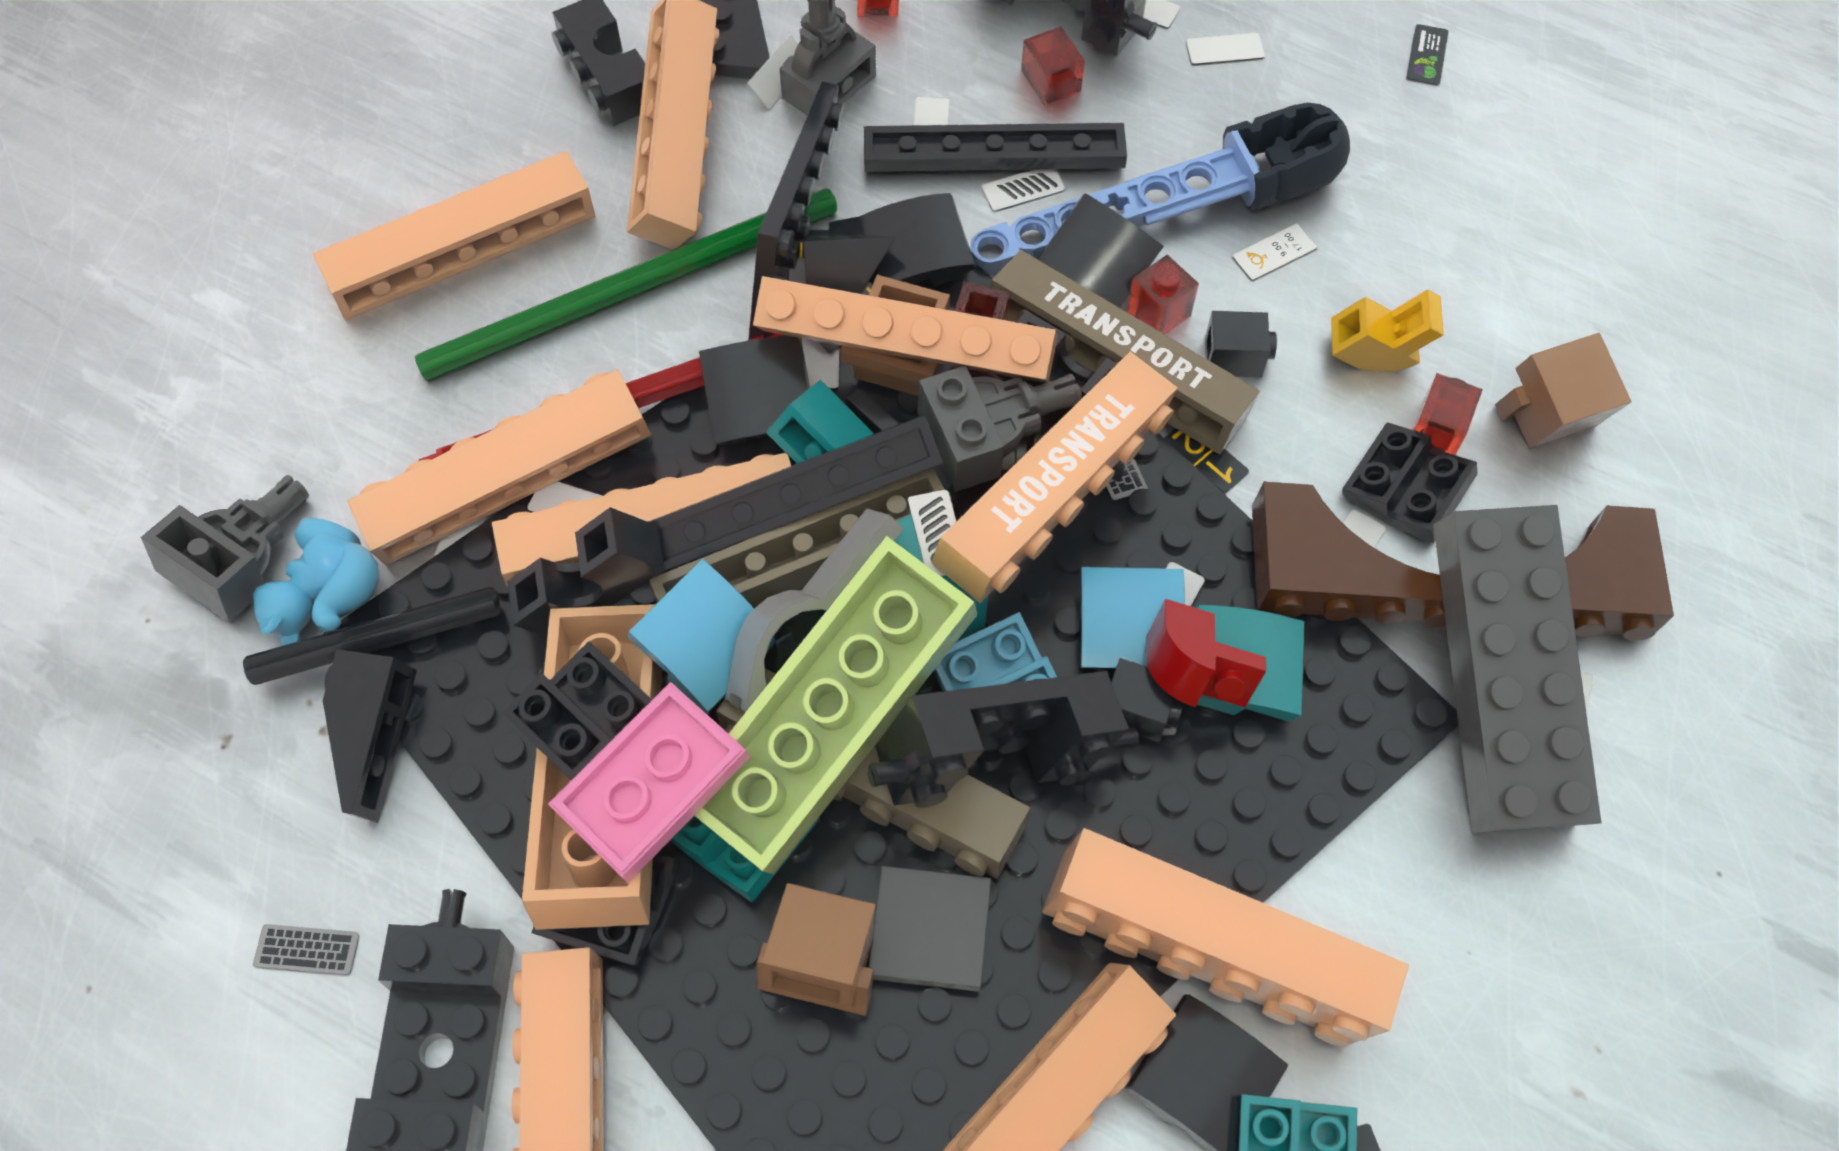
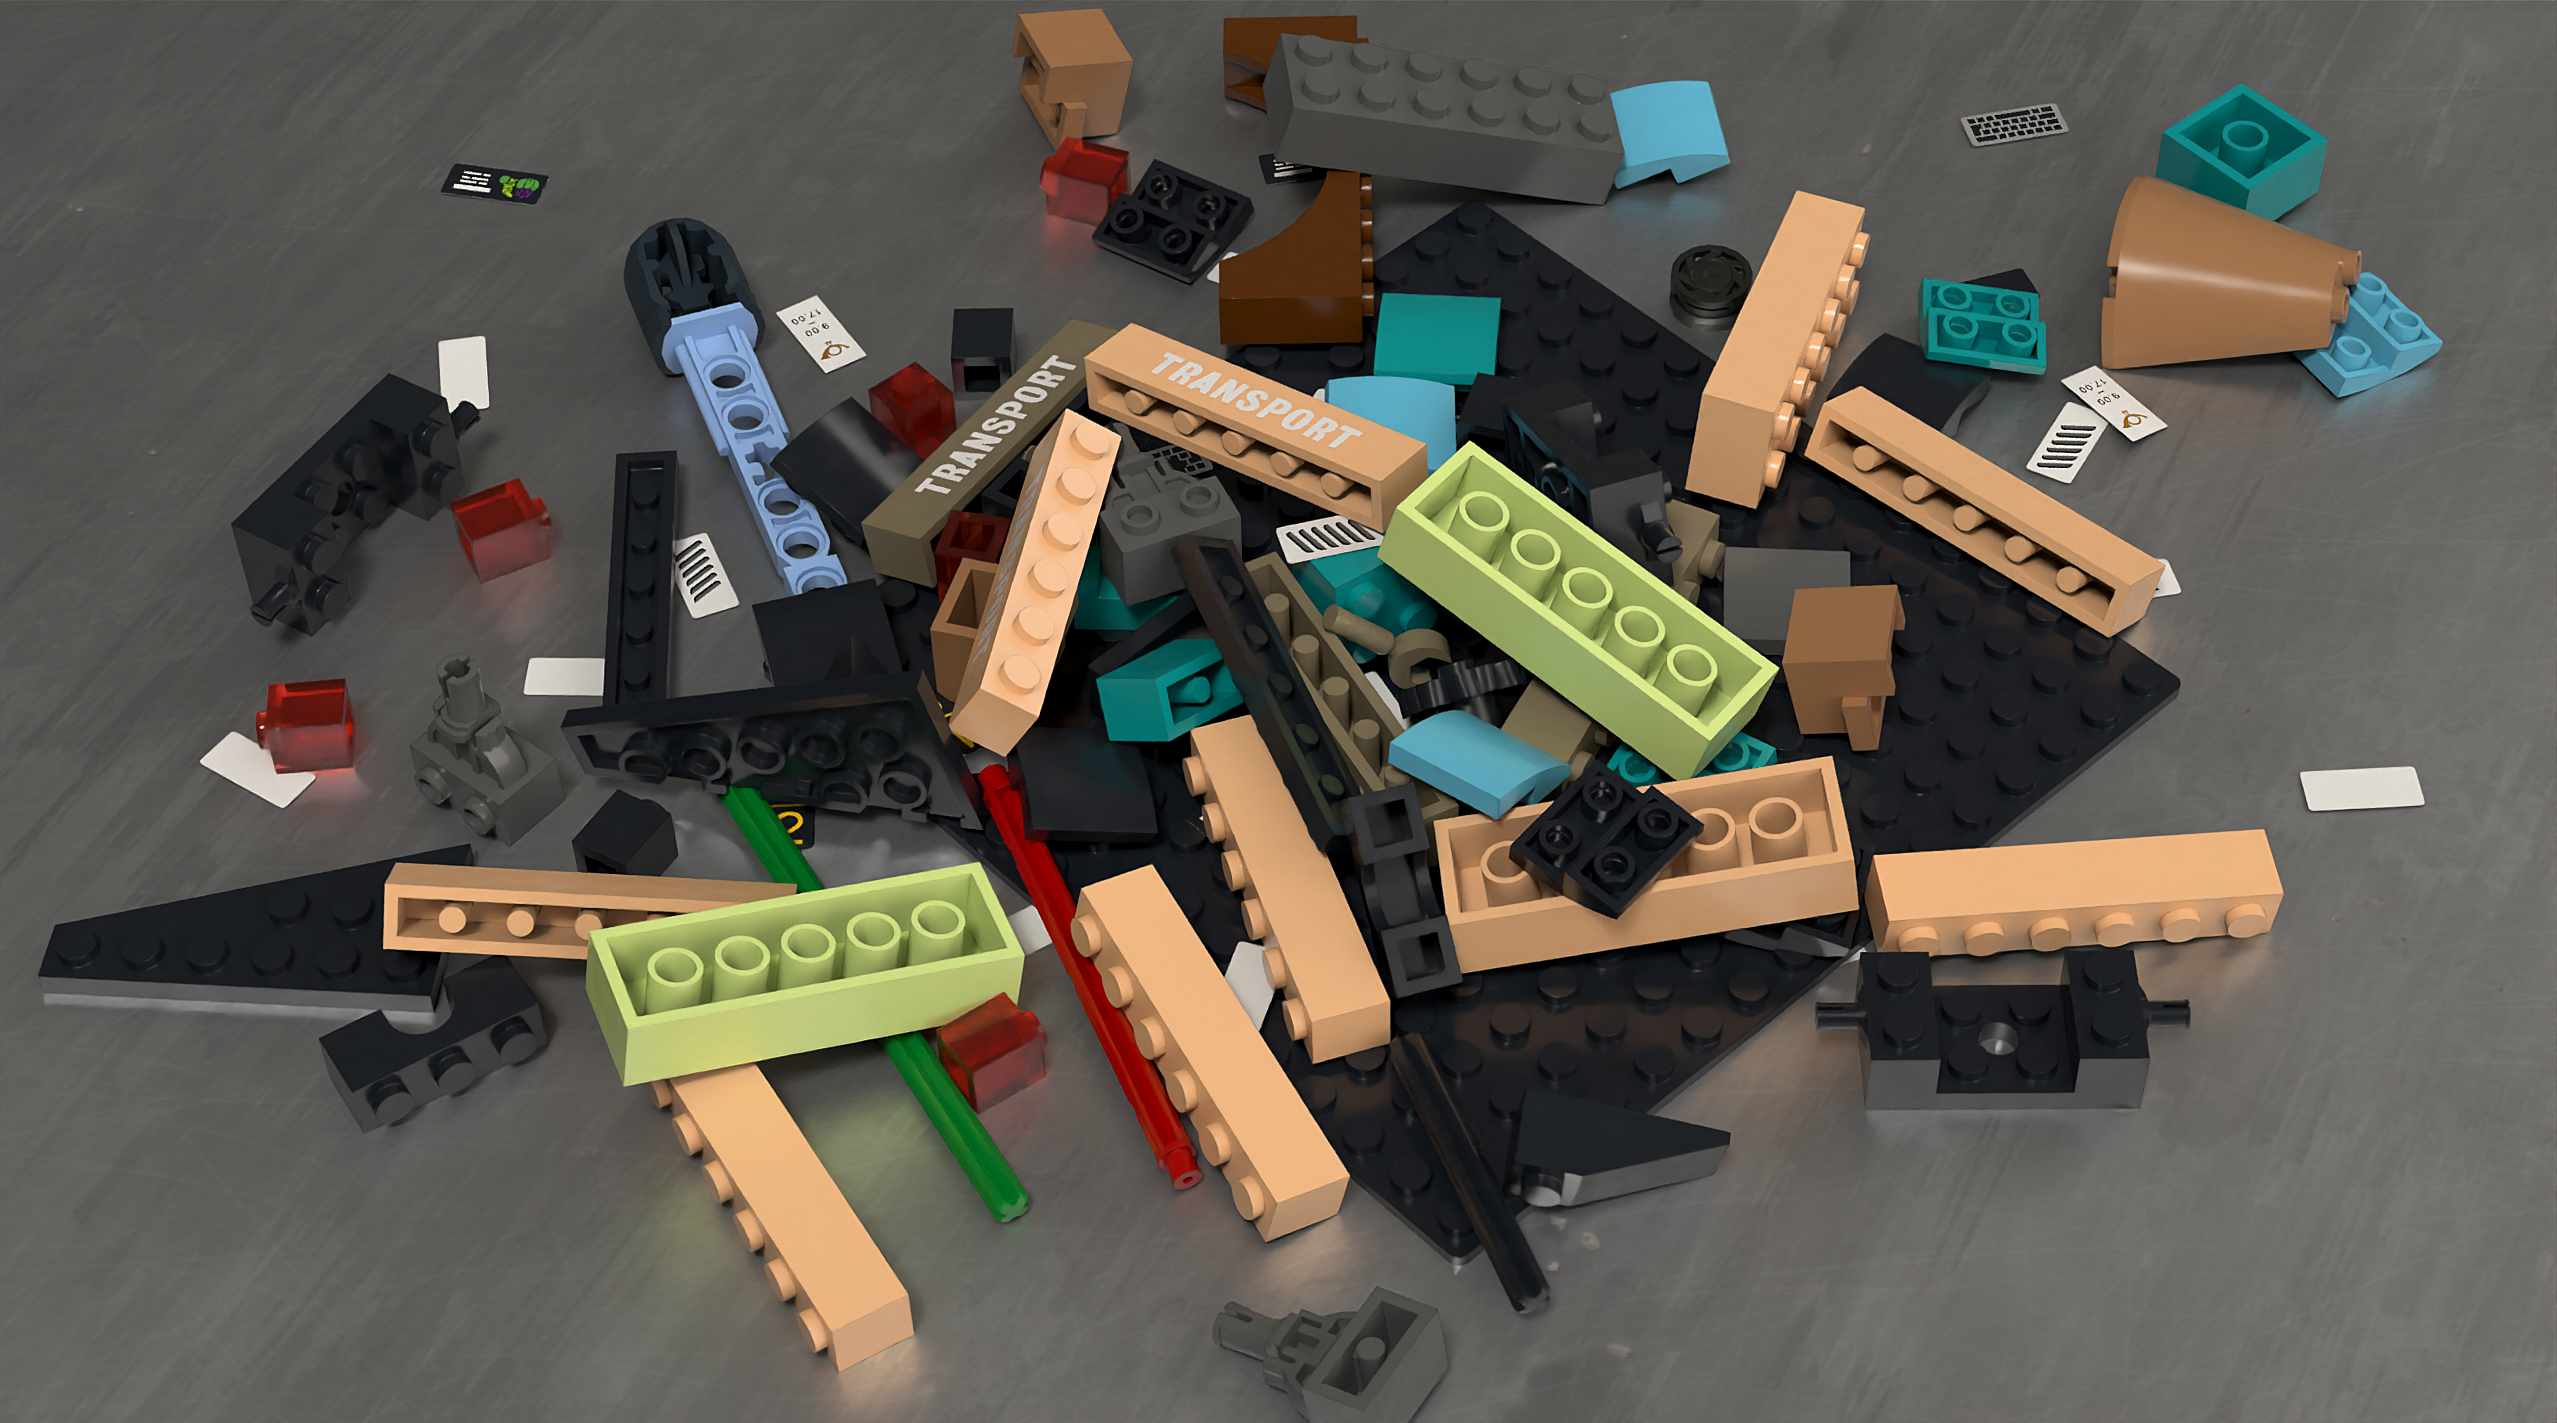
camera: 90 degrees left, 15 degrees down
medium azure animal [253,518,379,646] -> none
sticker [253,924,359,975] -> none
bright pink tile [548,682,751,883] -> none
light grey piece [725,509,904,713] -> none
white sticker [747,34,798,110] -> none
red brick [1146,599,1267,708] -> none
yellow brick [1331,289,1444,372] -> none
none -> black brick [571,789,679,877]
none -> yellowish green brick [585,862,1025,1087]
none -> clear red brick [936,992,1048,1115]
none -> medium azure slope [1610,81,1731,189]
none -> pearl dark grey wheel [1669,244,1753,332]

